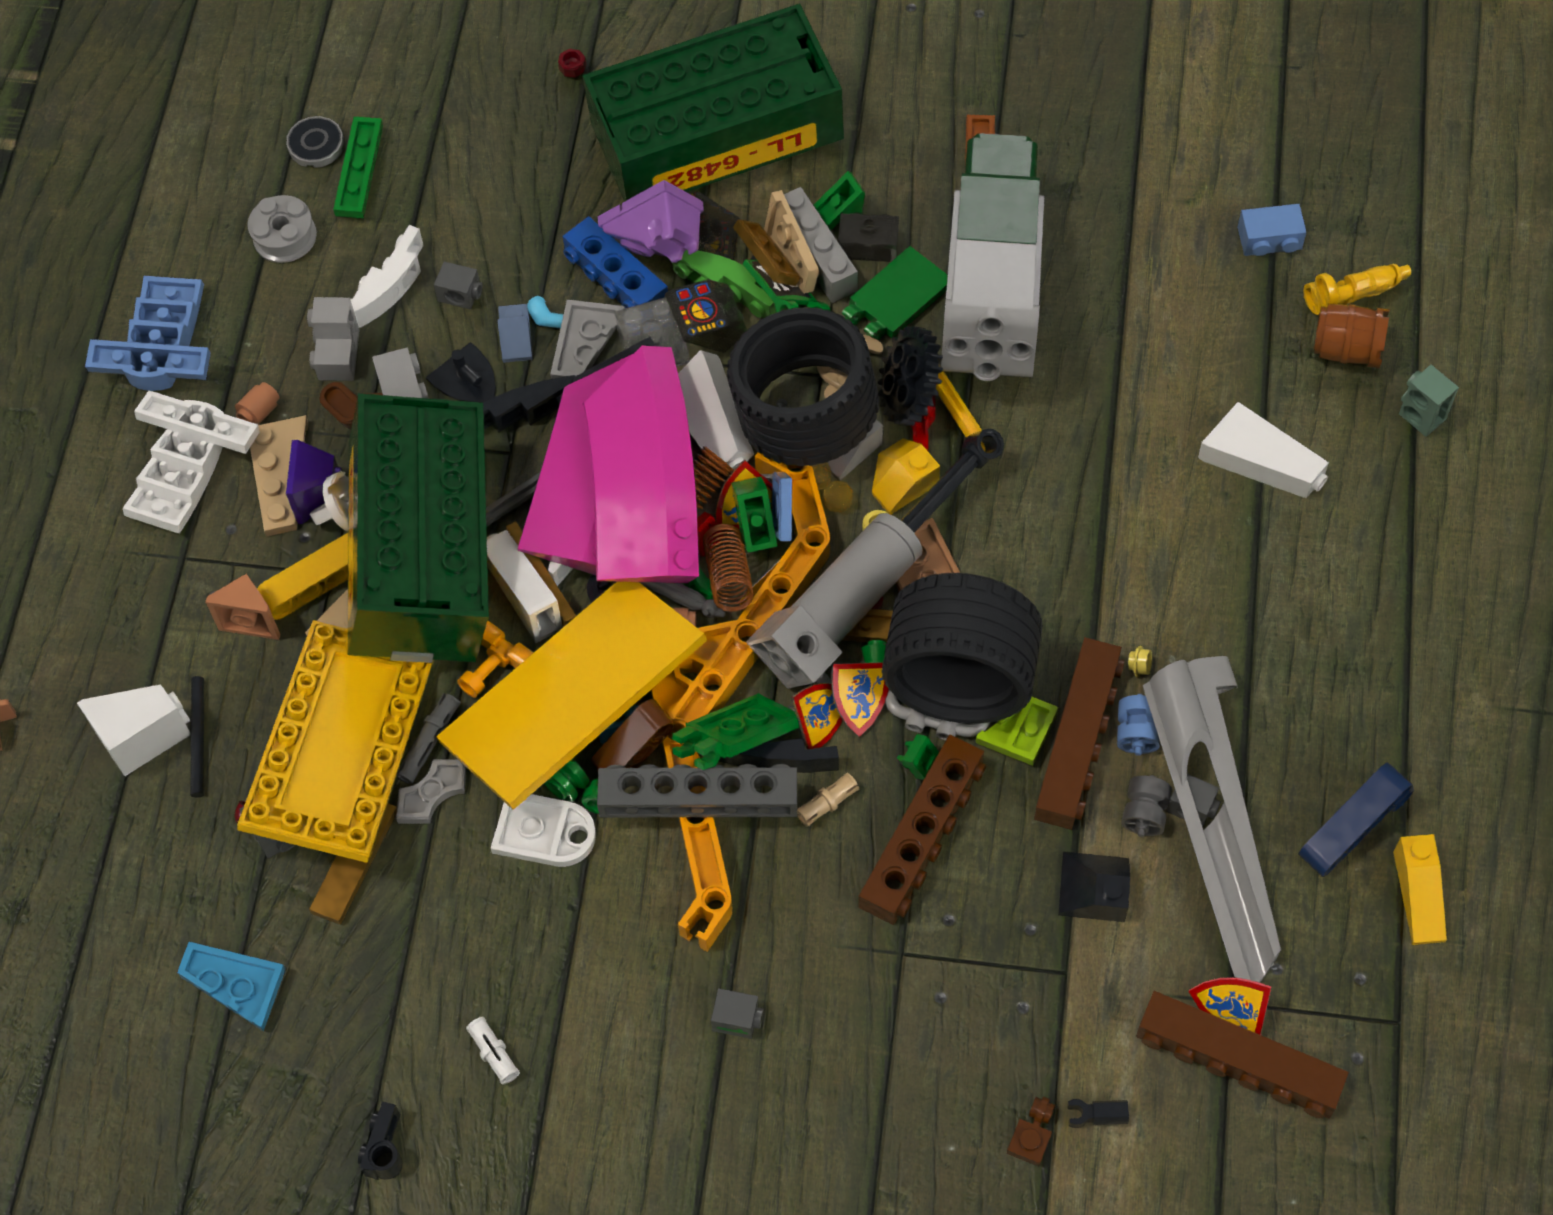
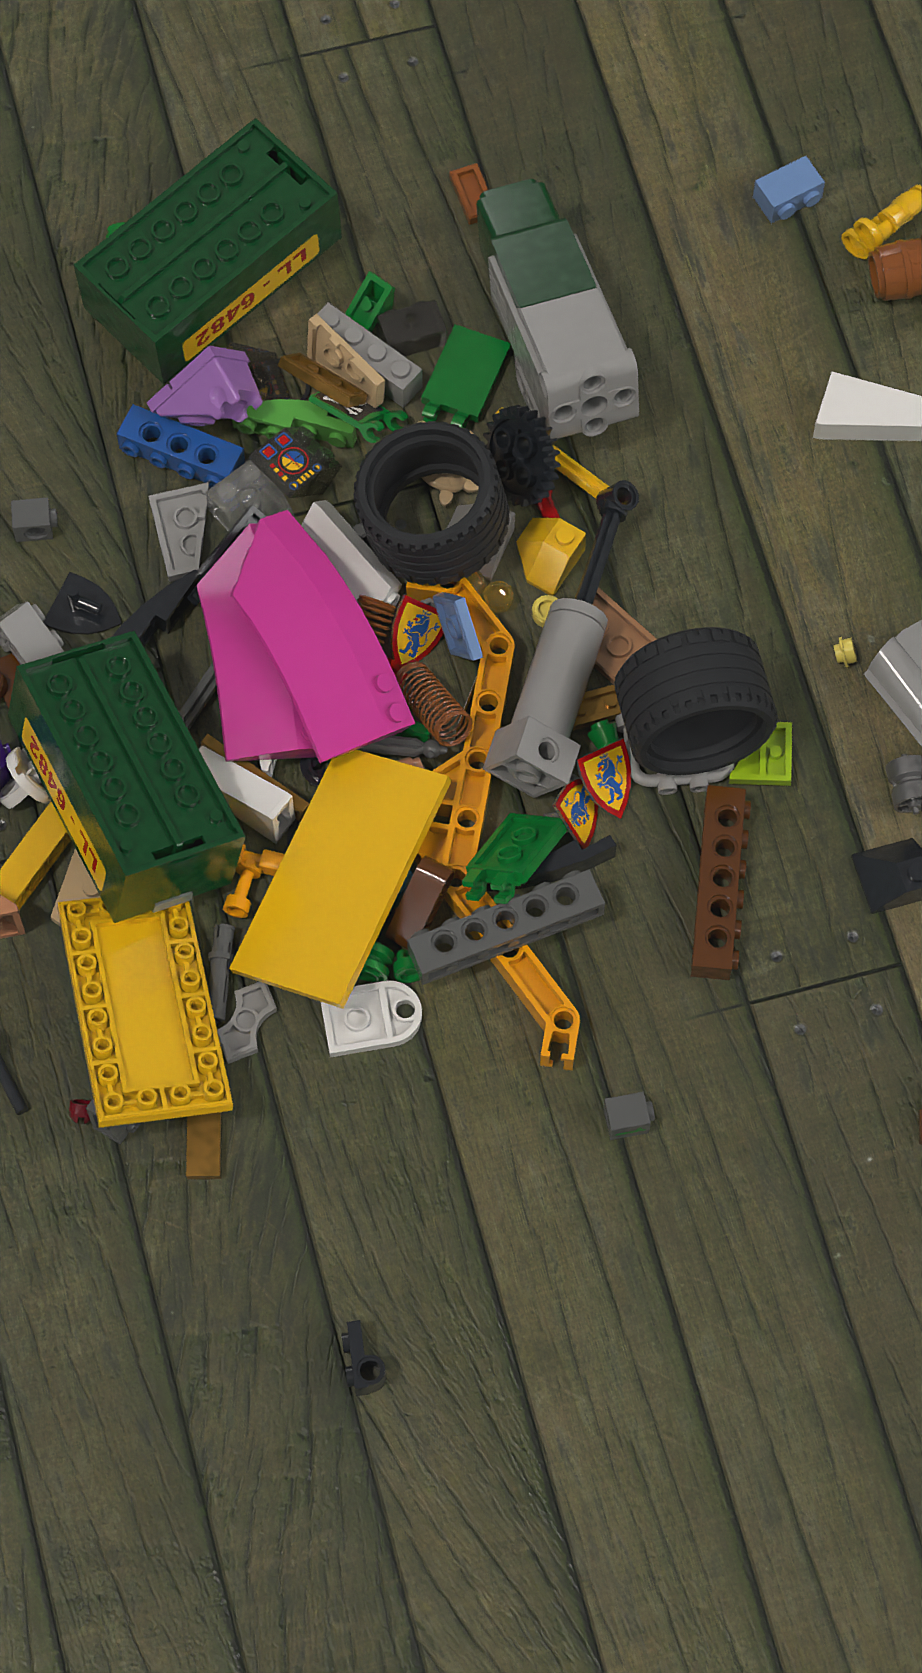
camera: 25 degrees left, 5 degrees up
dark azure wing [177,942,286,1031] -> none
white pin [466,1017,520,1085] -> none
sand blue slope [498,304,533,363] -> none
medium azure arm [527,296,564,329] -> none
dark red tile [558,49,586,78] -> none
green brick [731,476,777,553] -> none
tan pin [797,773,859,827] -> none
green tile [897,734,939,780] -> none
reddish brown brick [1034,637,1125,830] -> none
medium blue wheel [1117,694,1160,755] -> none

